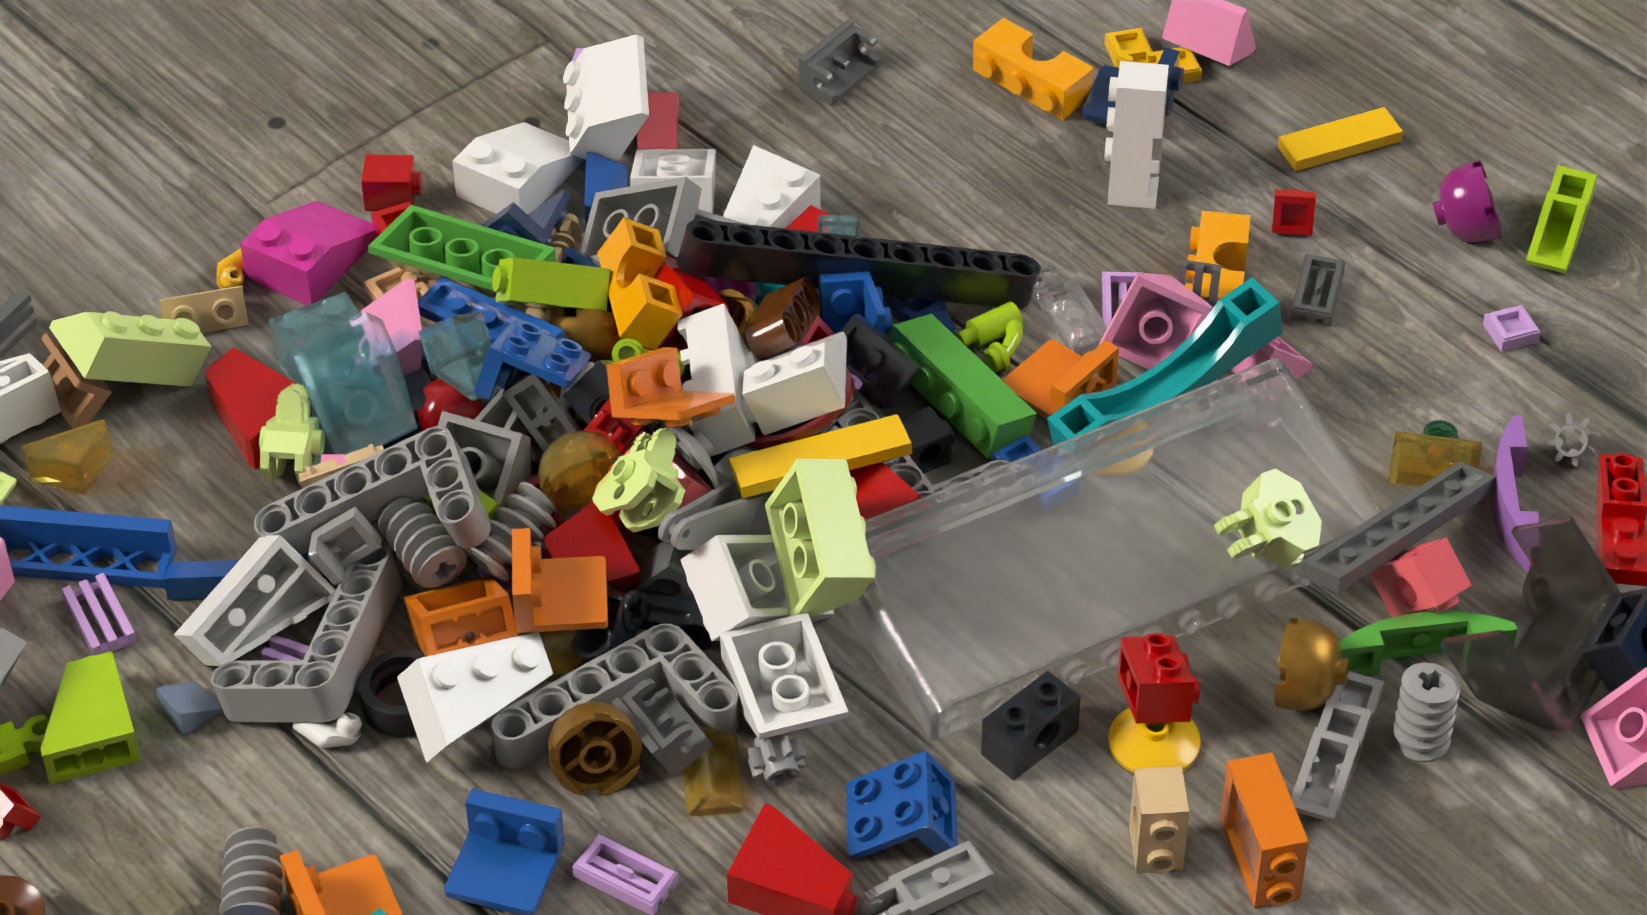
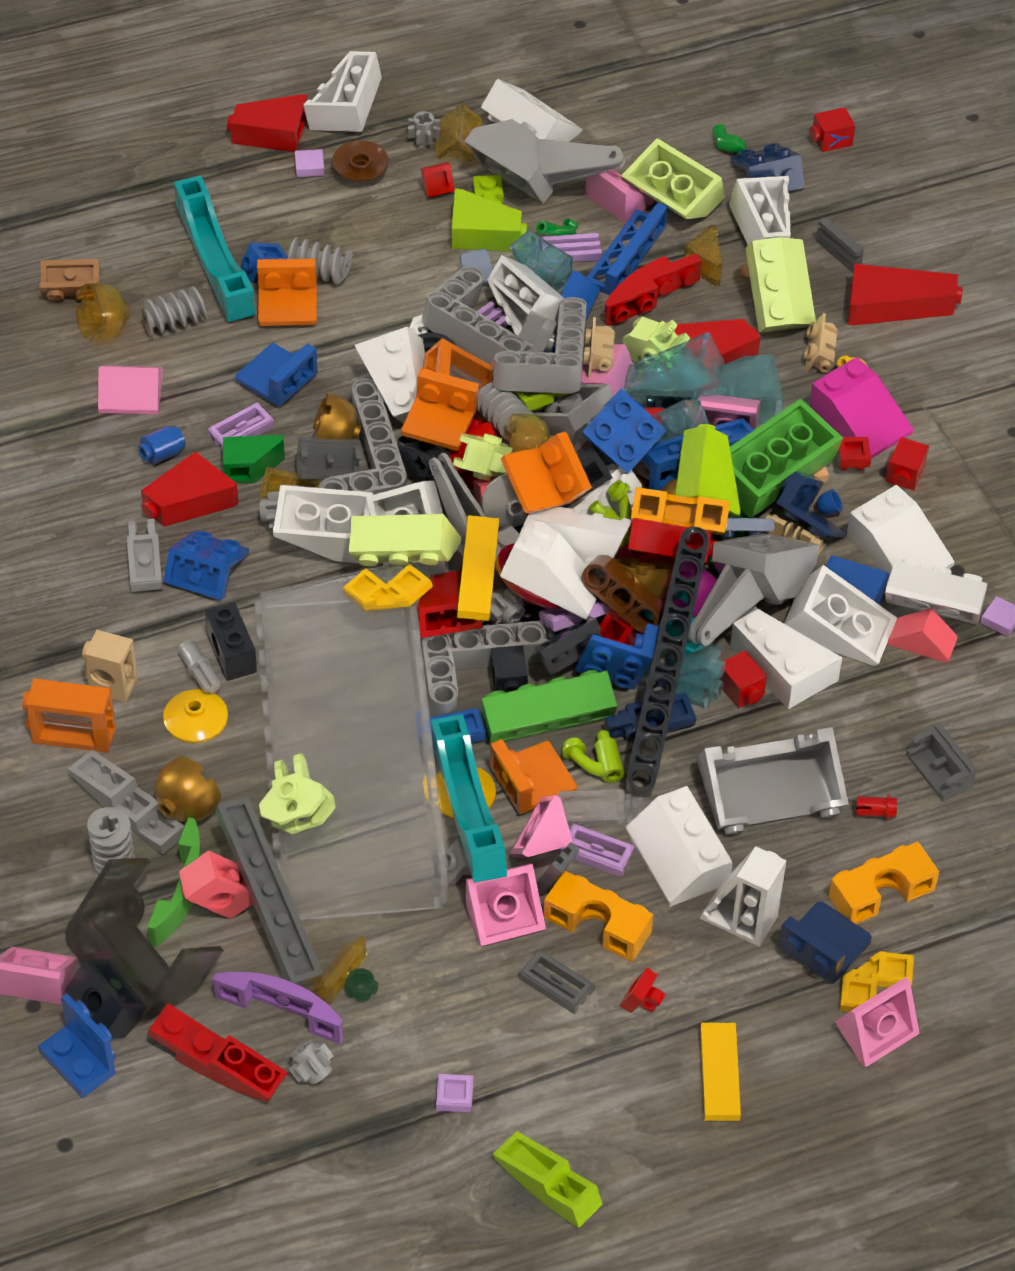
camera: 110 degrees right, 5 degrees up
red brick [1117,633,1200,724] -> none
magenta cylinder [1433,159,1502,244] -> none
none -> light grey axle [178,640,221,695]
none -> green slope [223,435,285,484]
none -> yellow tile [342,564,433,611]
none -> clear light blue slope [510,230,573,293]
none -> green arm [536,218,578,236]
none -> red slope [604,253,702,326]
none -> white slope [626,786,732,907]
none -> light grey windscreen [696,727,849,835]
none -> red slope [848,263,963,326]
none -> red pin [856,794,897,820]

